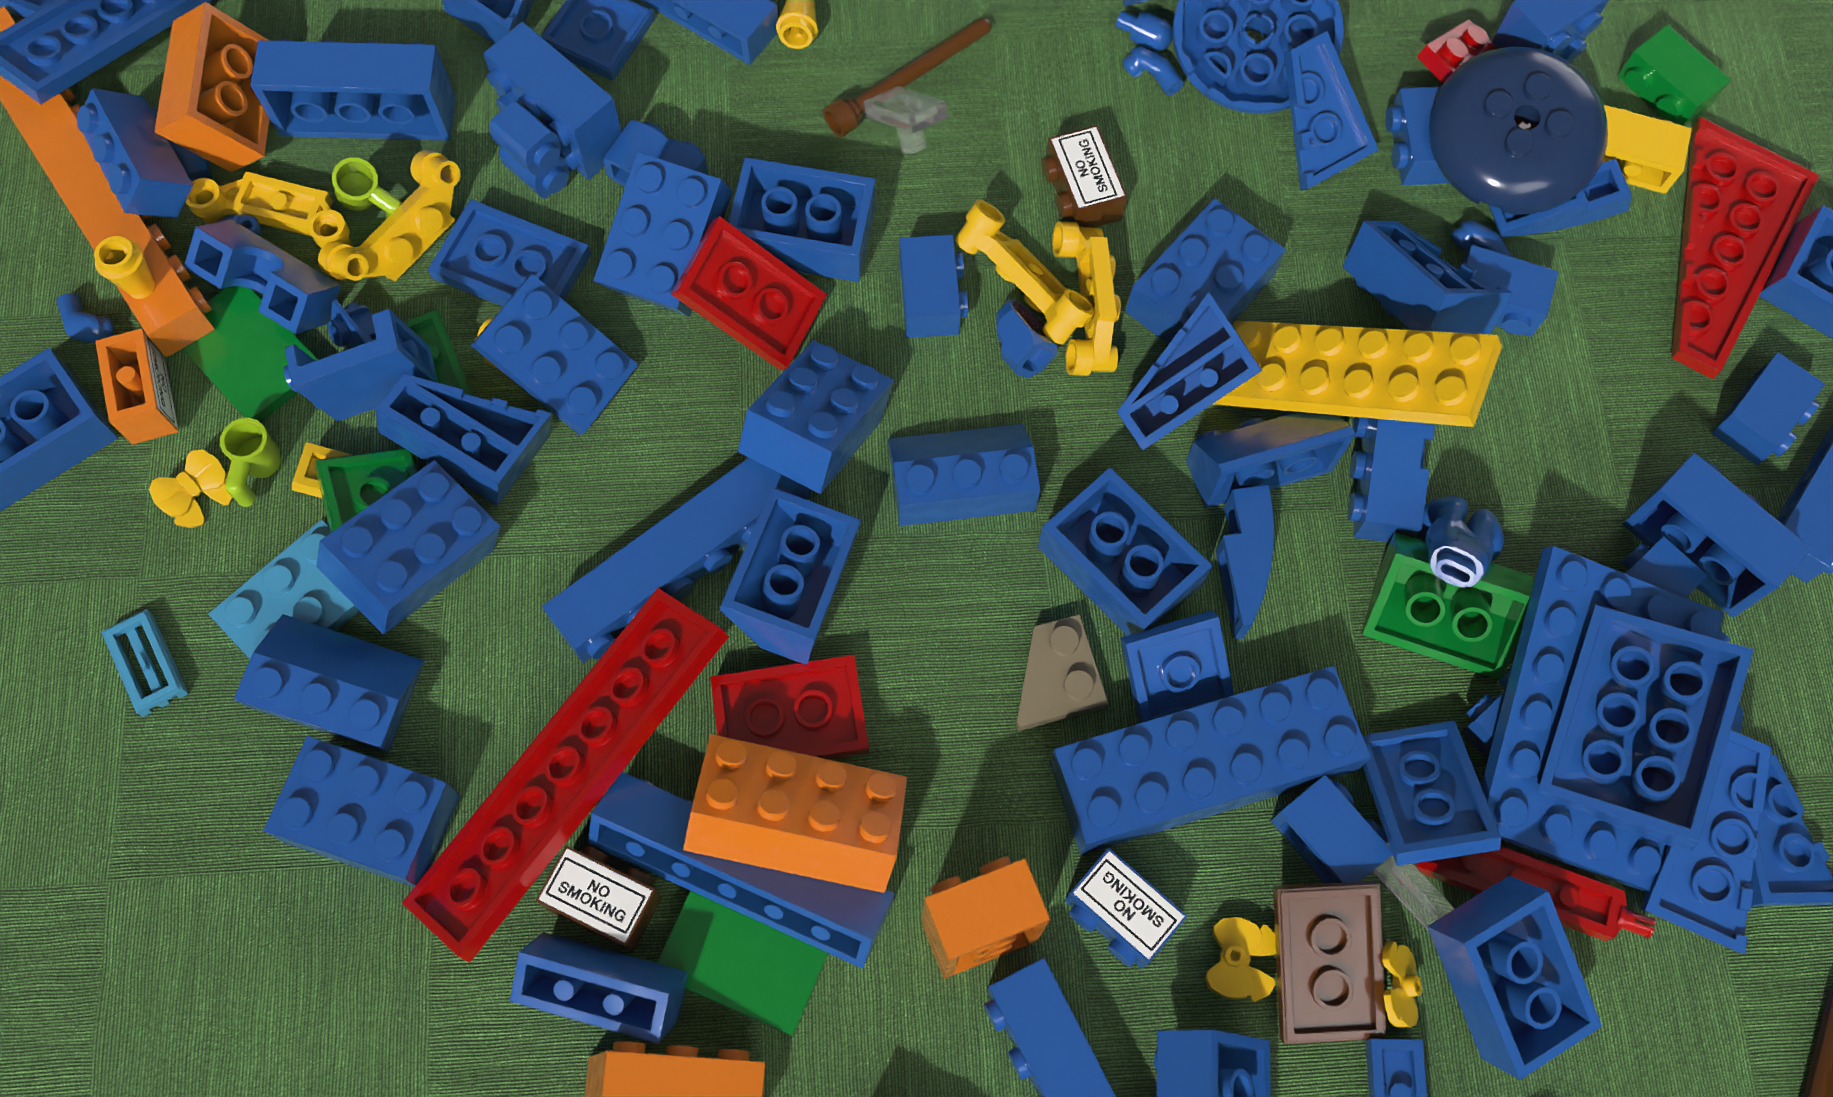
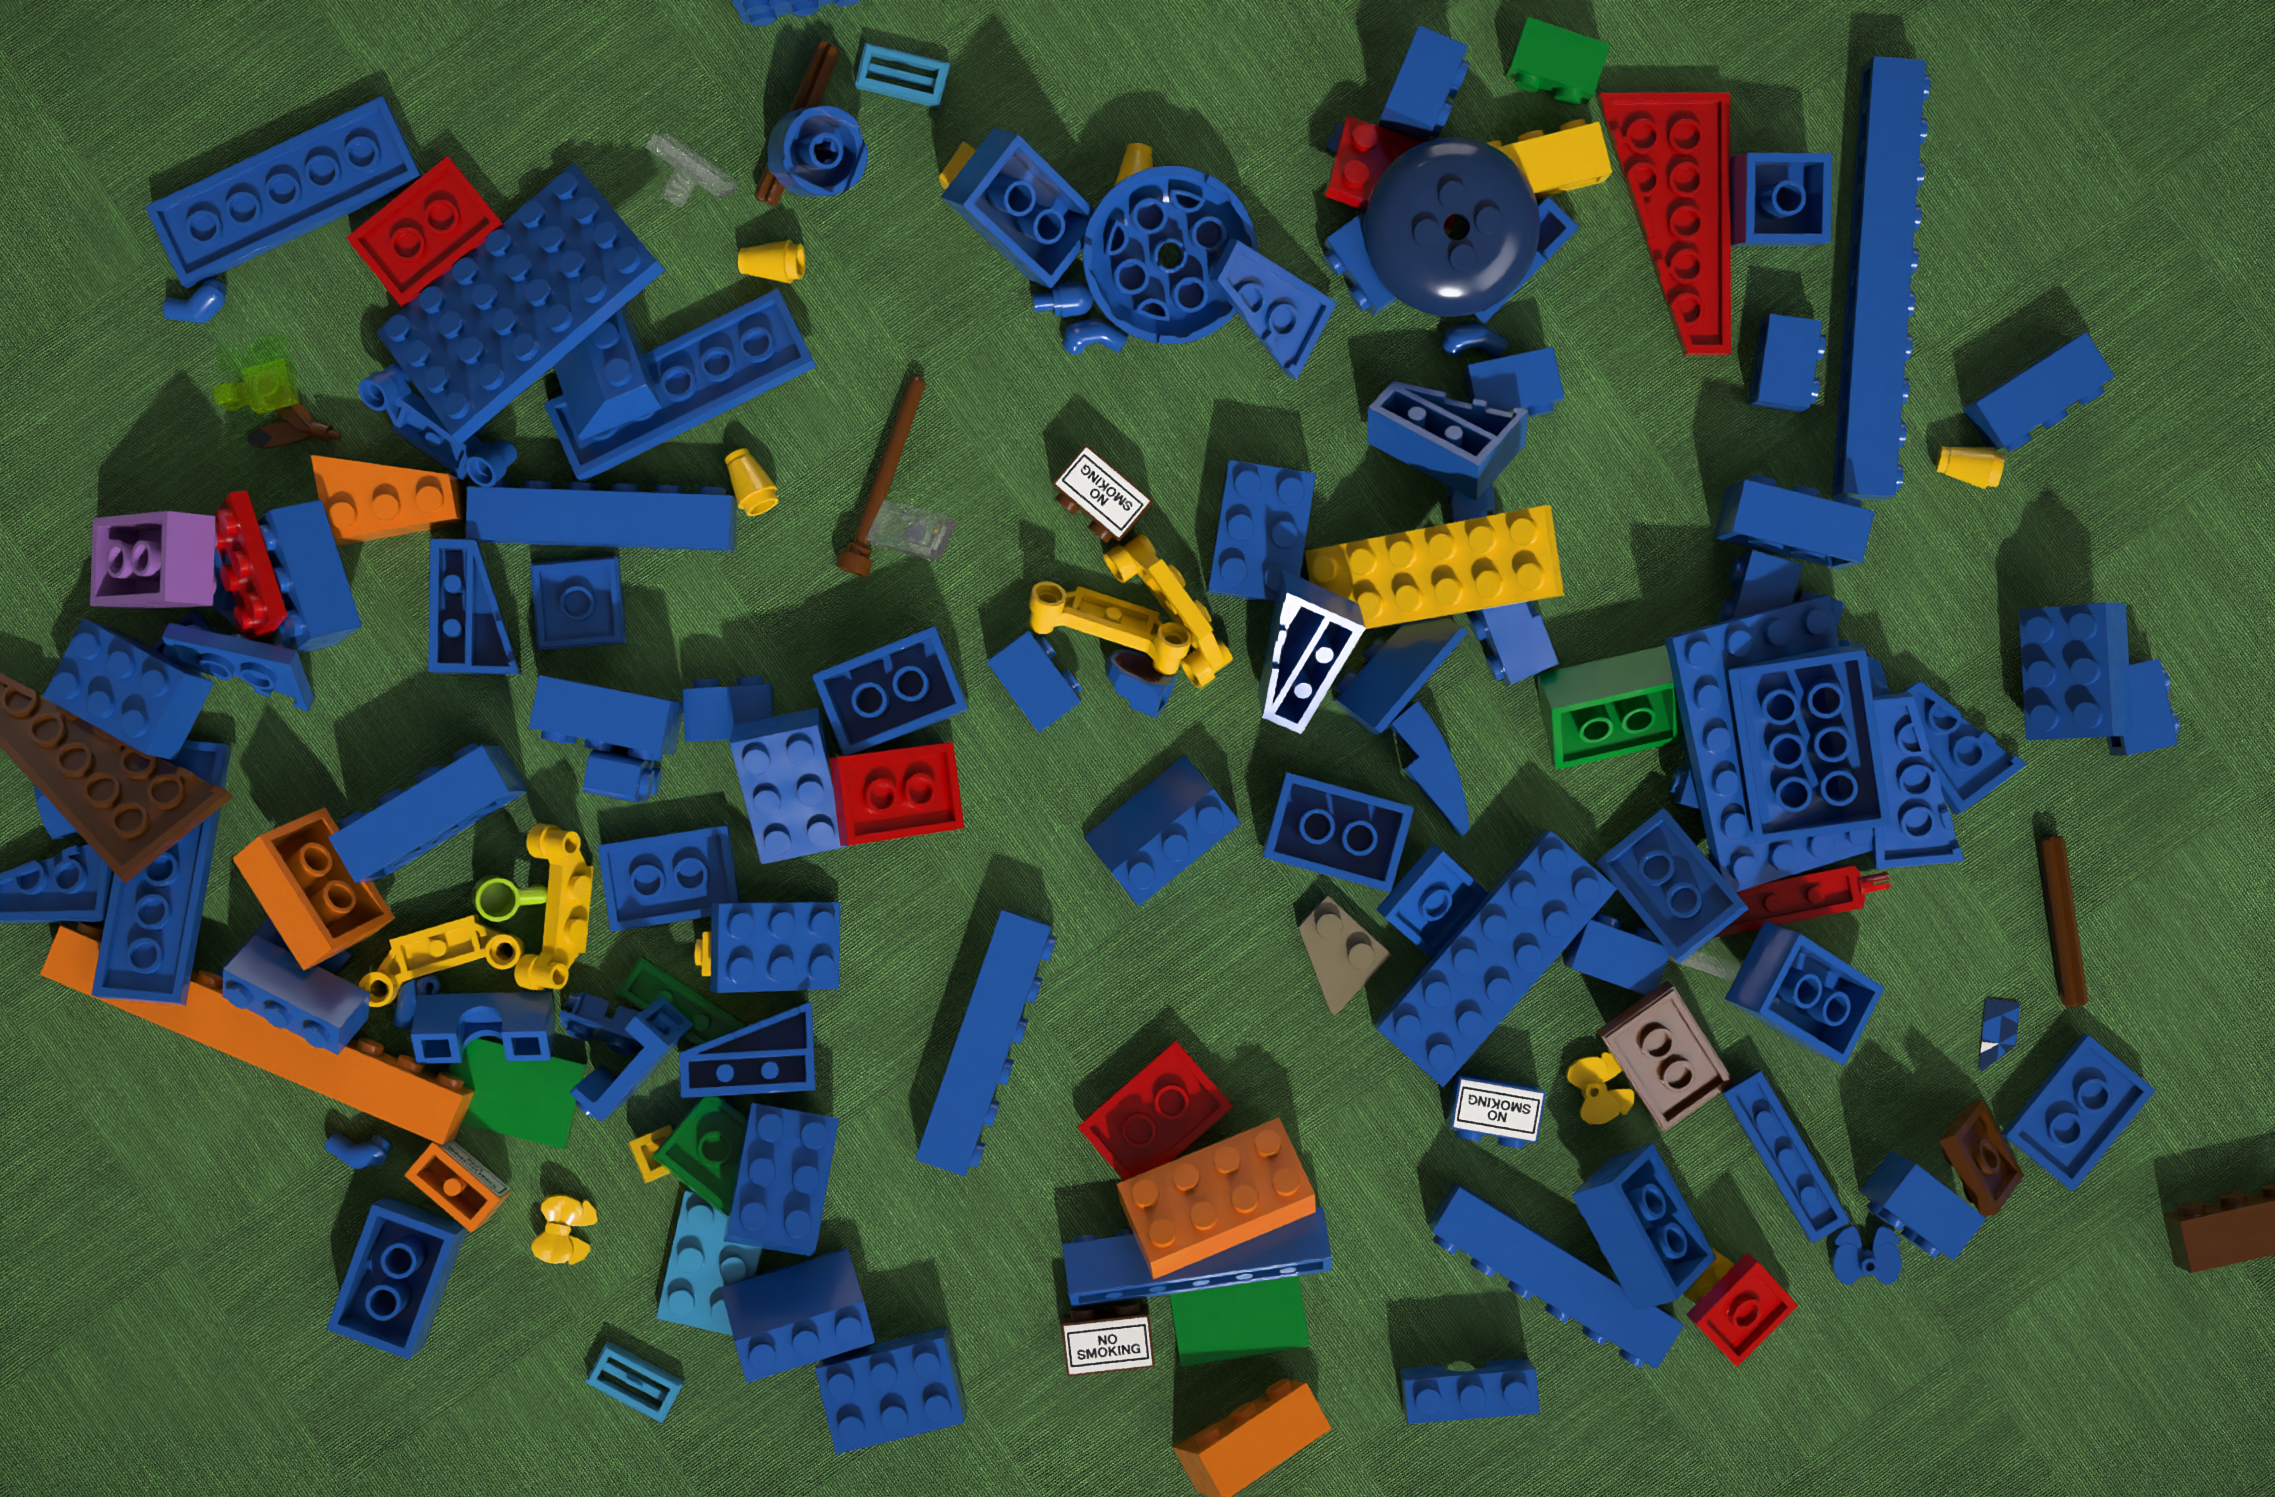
camera: 30 degrees left, 20 degrees up
yellow cone [94,236,155,299] -> none
lime piece [220,418,281,507] -> none
red plate [402,588,729,963] -> none
blue brick [510,932,688,1044] -> none
blue slope [720,487,861,665] -> none
blue brick [738,340,894,494] -> none
orange brick [921,856,1050,980] -> none
yellow piece [1382,941,1422,1028] -> none
blue piece [1418,496,1505,587] -> none

